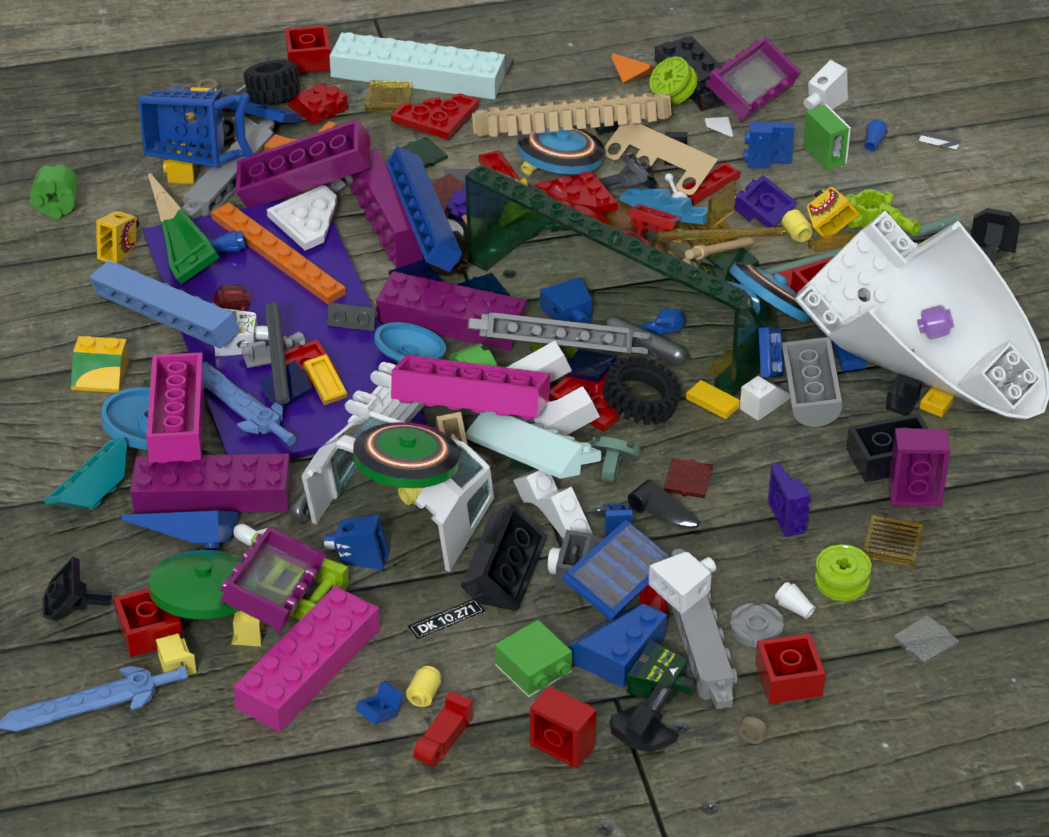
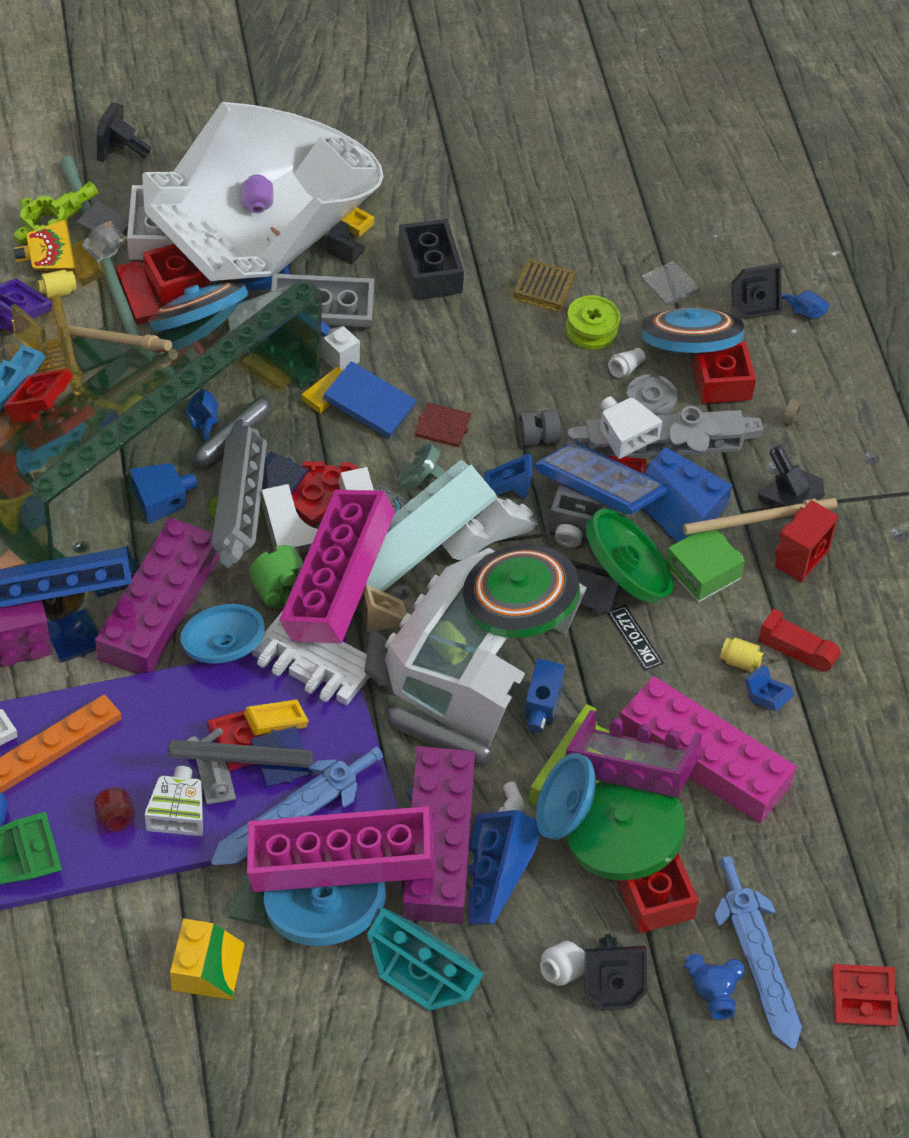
camera: 90 degrees left, 10 degrees up
medium blue brick [89,260,240,349] -> none
light yellow window [156,634,197,675] -> none
dark grey hinge [327,302,378,331] -> none
black tyre [602,357,682,425] -> none
dark green torso [627,641,697,704] -> none
black piece [628,480,700,528] -> none
dark purple plate [767,463,811,537] -> none
magenta brick [888,428,950,506] -> none
none -> clear brick [81,221,127,263]
none -> blue tile [323,361,417,439]
none -> dark grey wheel [518,409,561,447]
none -> dark azure dish [536,753,596,840]
none -> white head [540,941,584,986]
none -> green dish [586,509,673,604]
none -> dish [641,308,744,353]
none -> light grey plate [669,406,721,453]
none -> tan bar [683,498,837,535]
none -> blue animal [684,953,744,1020]
none -> black piece [731,263,782,318]
none -> blue piece [782,290,830,320]
none -> red slope [832,964,898,1027]

